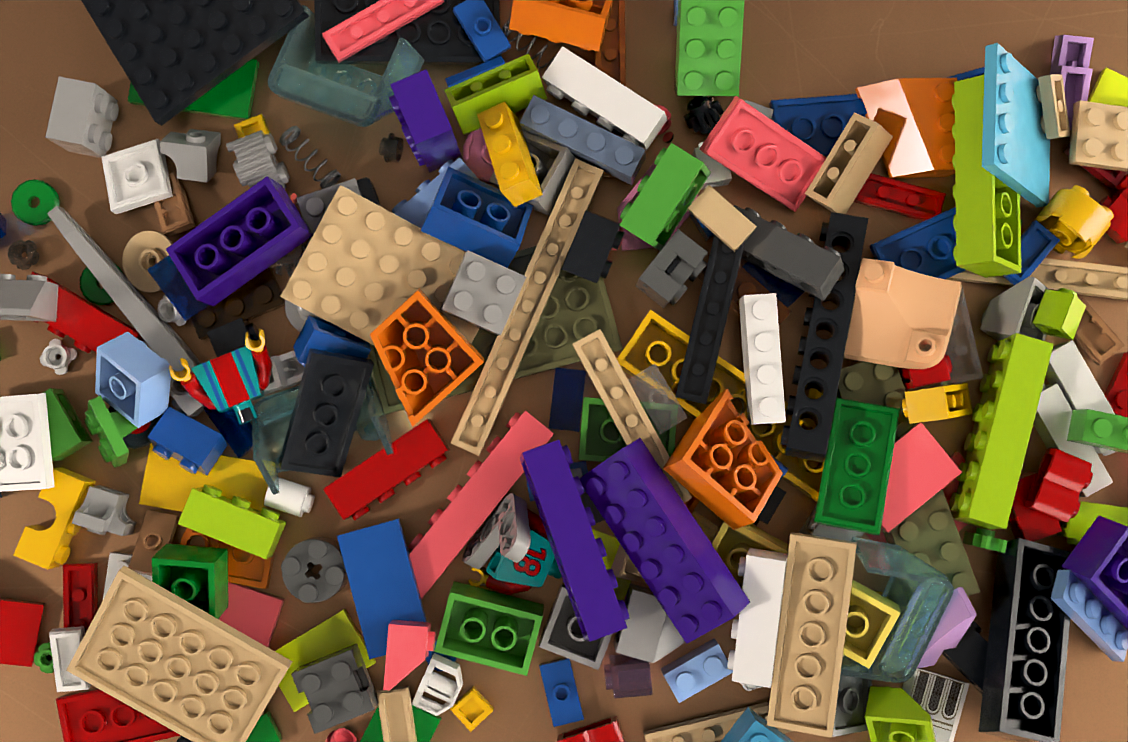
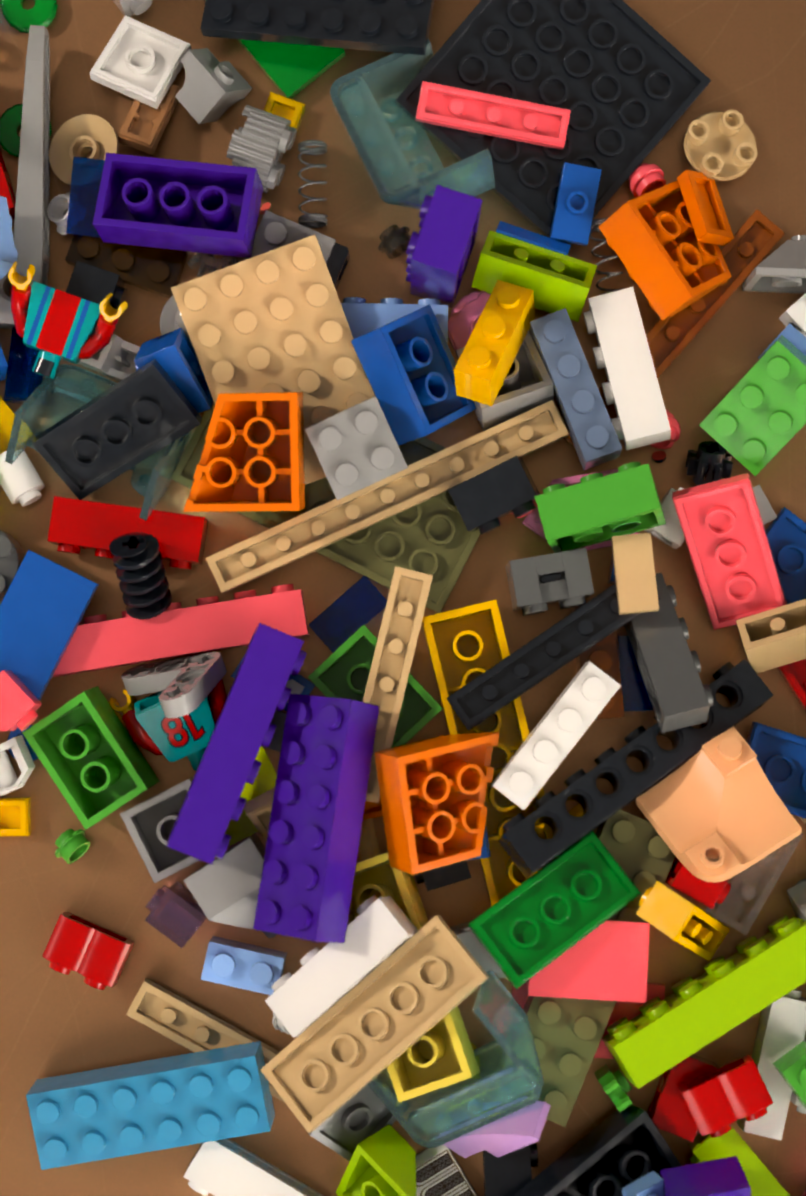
camera: 40 degrees right, 0 degrees up
blue plate [539,658,584,727] -> none
clear plate [628,363,688,434] -> none
none -> bright green plate [55,829,91,864]
none -> black piece [109,532,172,619]

